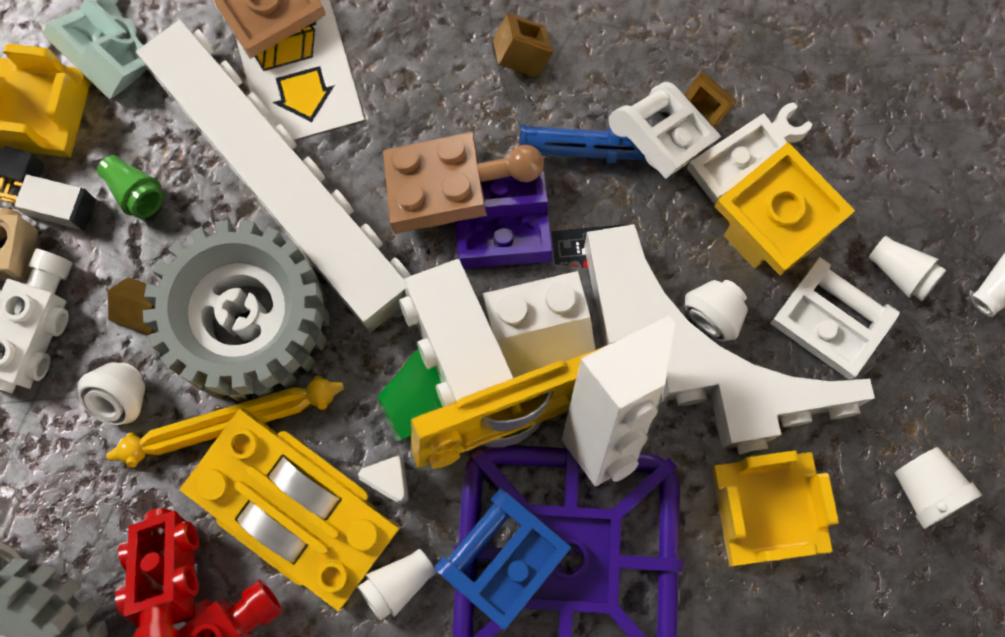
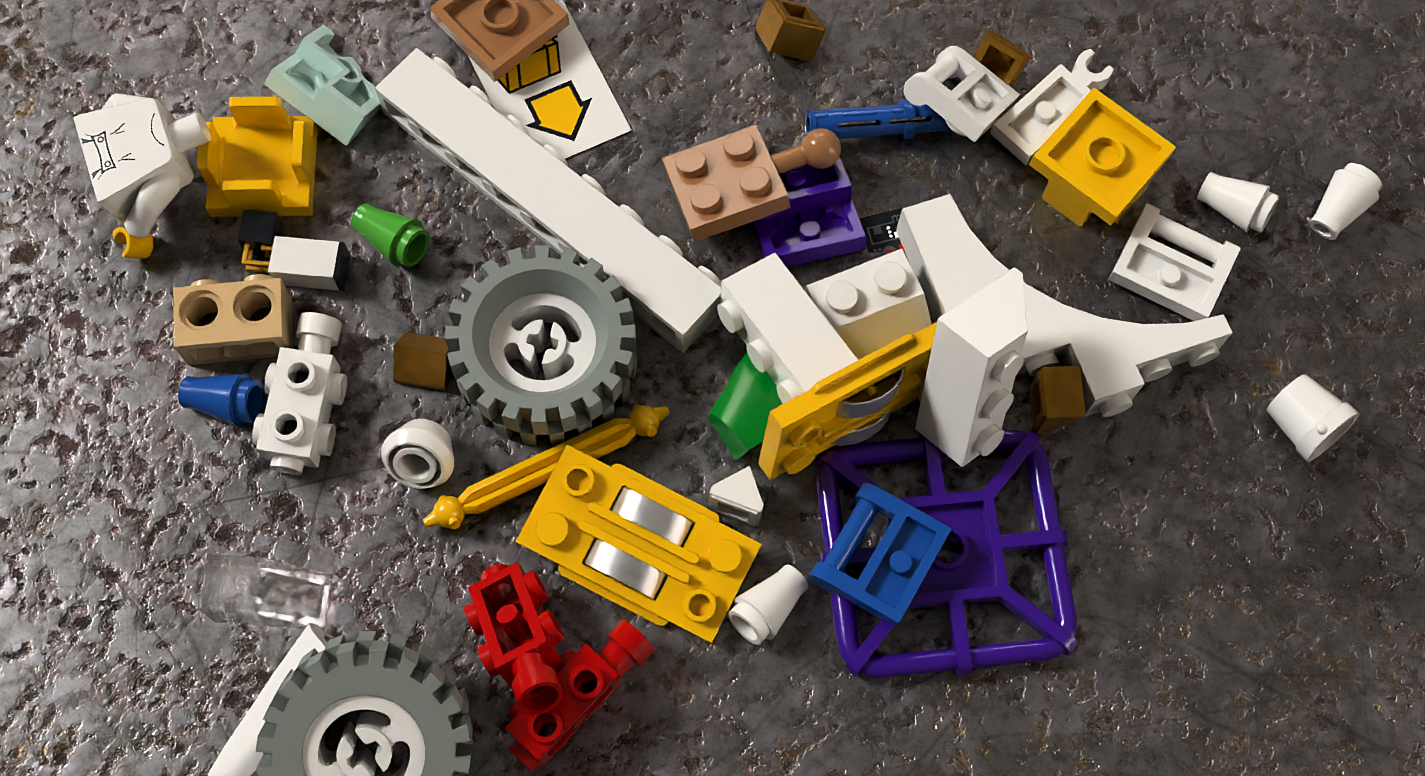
camera: 15 degrees left, 5 degrees down
white cone [684,280,748,342] -> none
yellow panel [711,451,838,567] -> none
none -> pearl gold slope [1029,366,1086,434]

